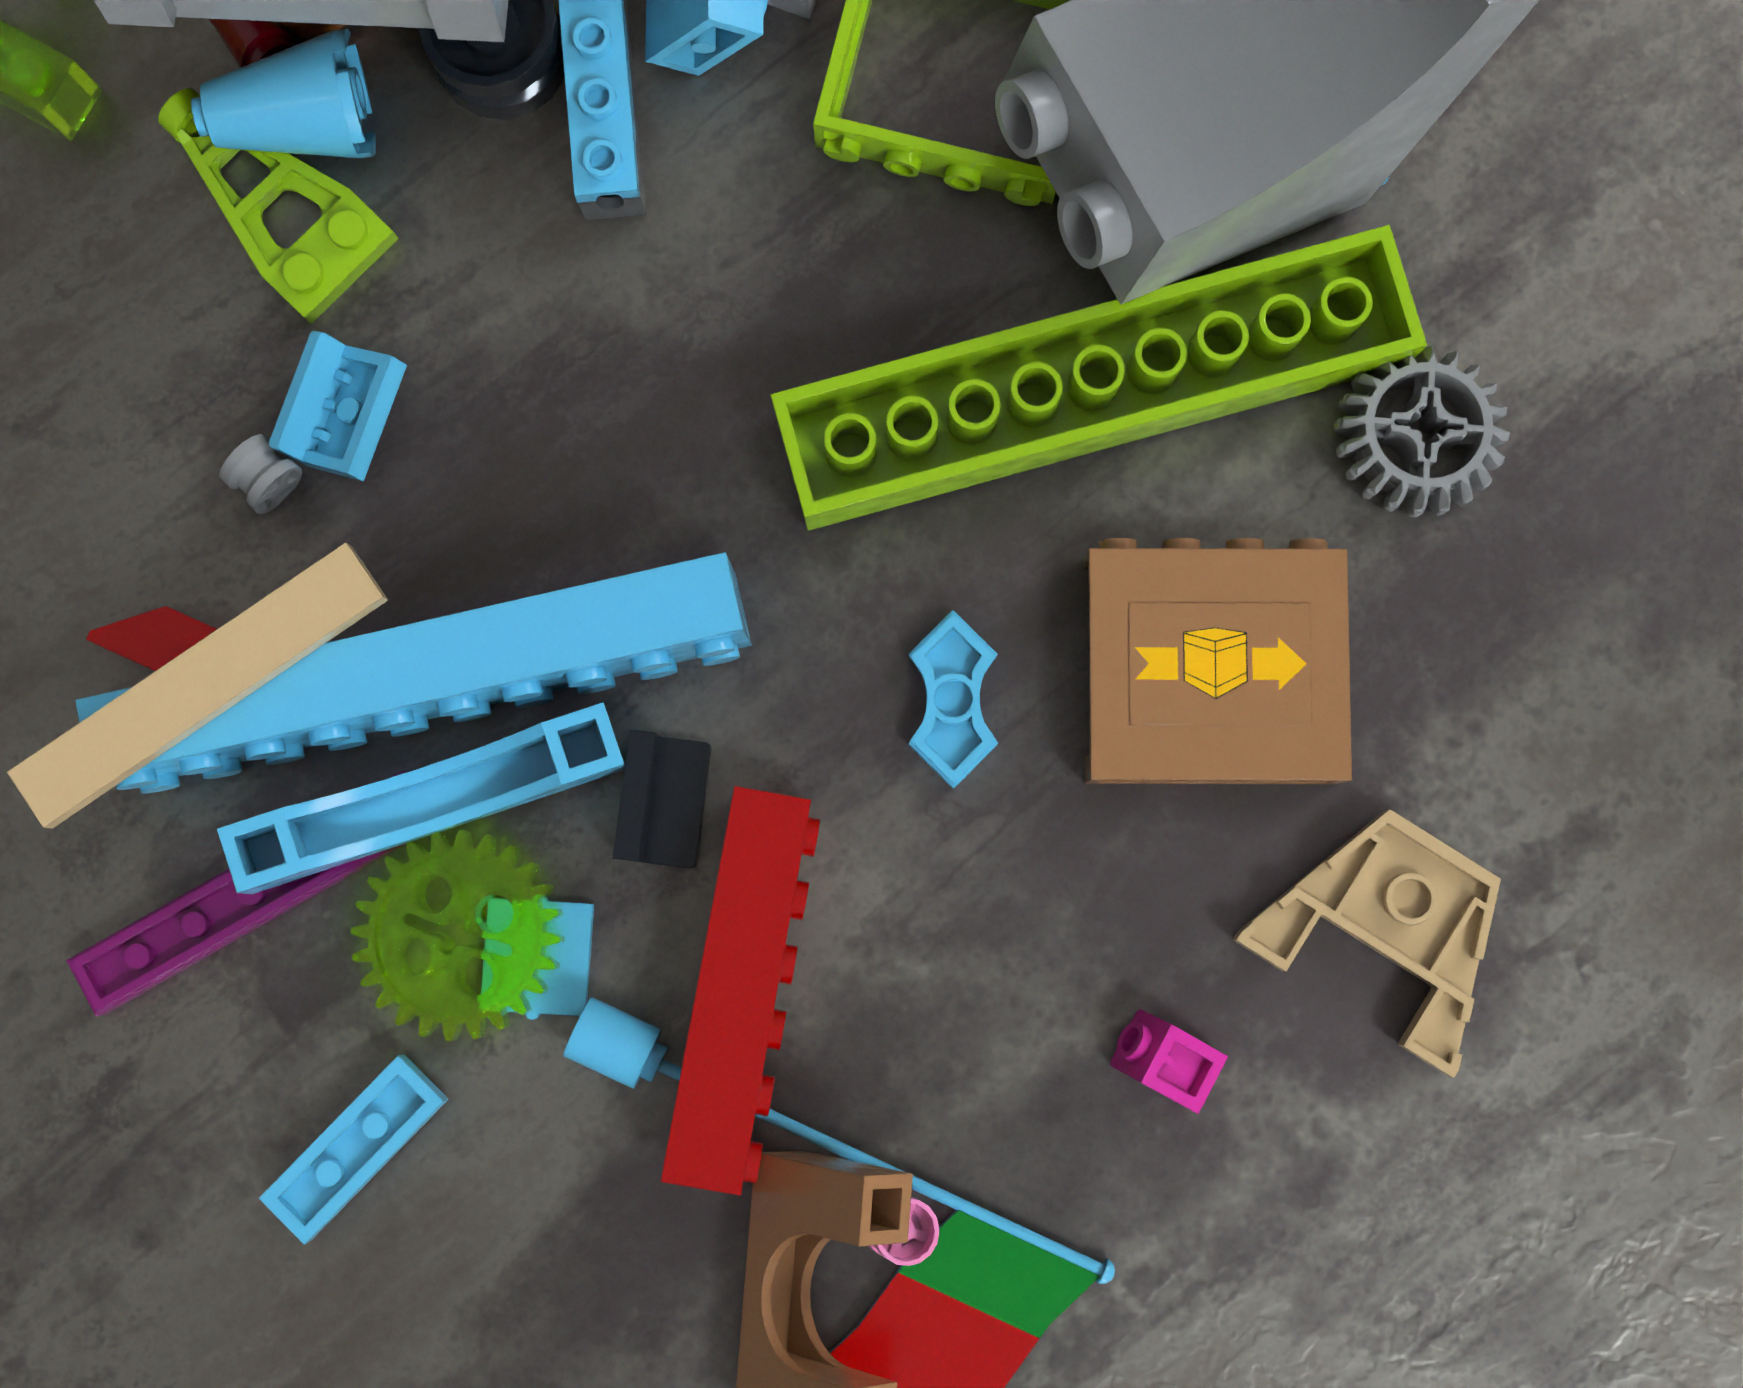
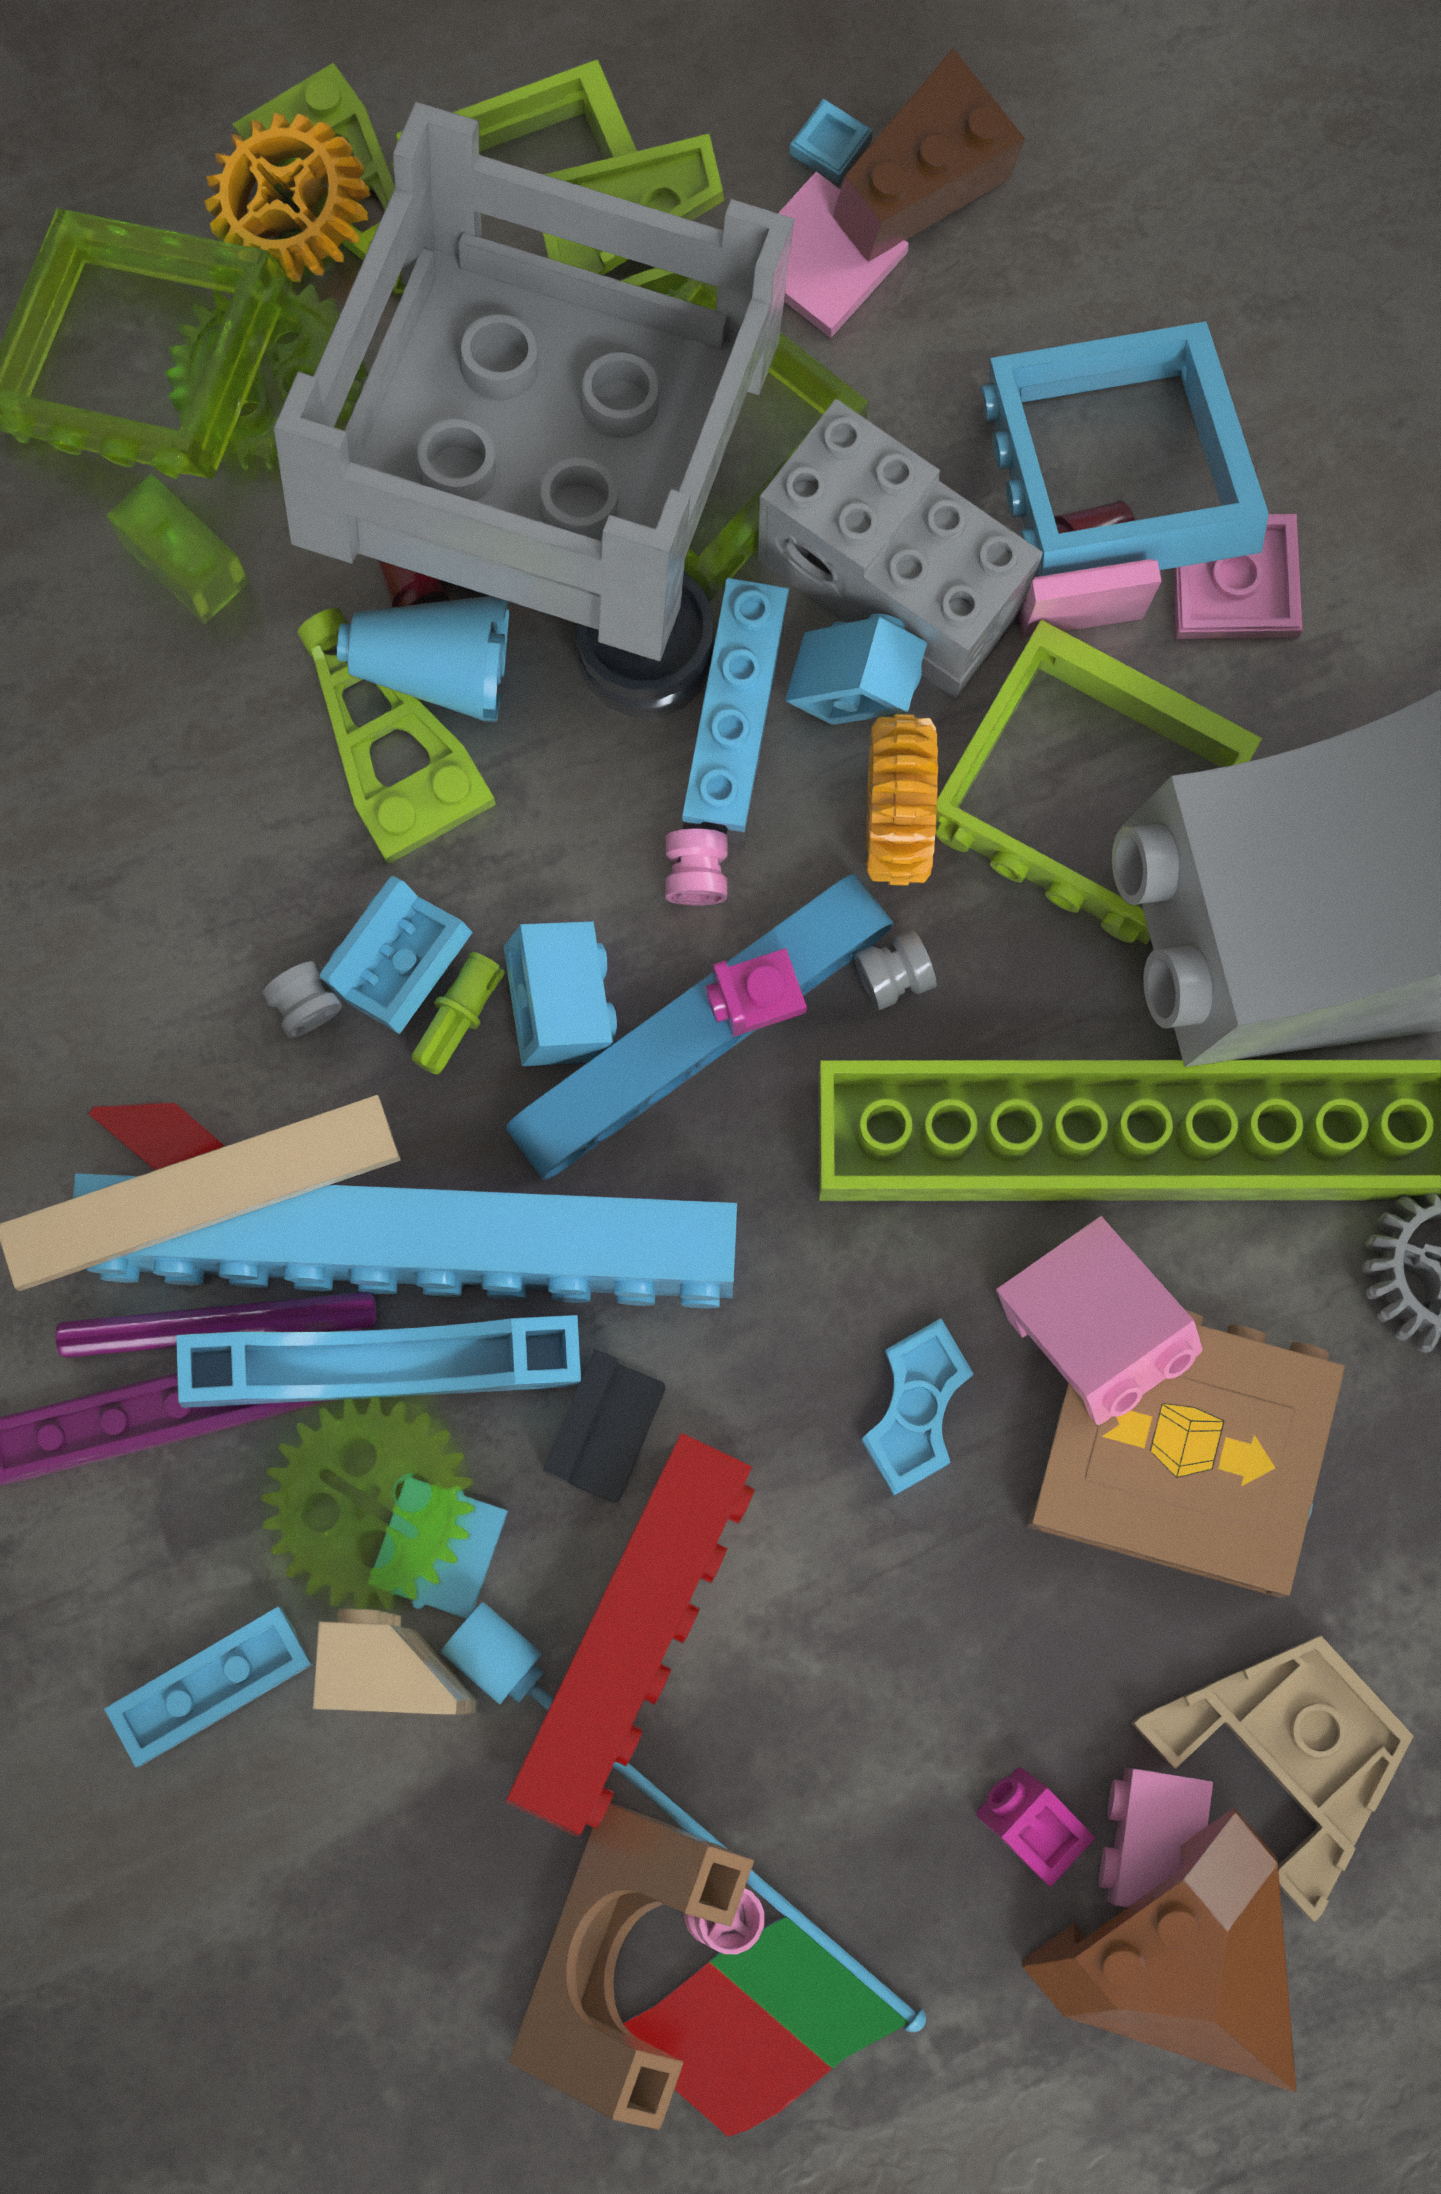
camera: 10 degrees right, 5 degrees down
none -> magenta axle [55,1292,378,1358]
none -> tan slope [313,1609,478,1715]
none -> lime axle [412,952,505,1075]
none -> medium azure brick [503,921,617,1066]
none -> dark azure beam [505,873,894,1181]
none -> bright pink wheel [665,829,728,906]
none -> dark pink bracket [705,948,807,1037]
none -> light grey wheel [853,929,937,1011]
none -> light orange gear [866,714,938,886]
none -> bright pink panel [996,1216,1202,1425]
none -> dark orange wedge [1022,1807,1297,2093]
none -> bright pink brick [1099,1767,1213,1908]

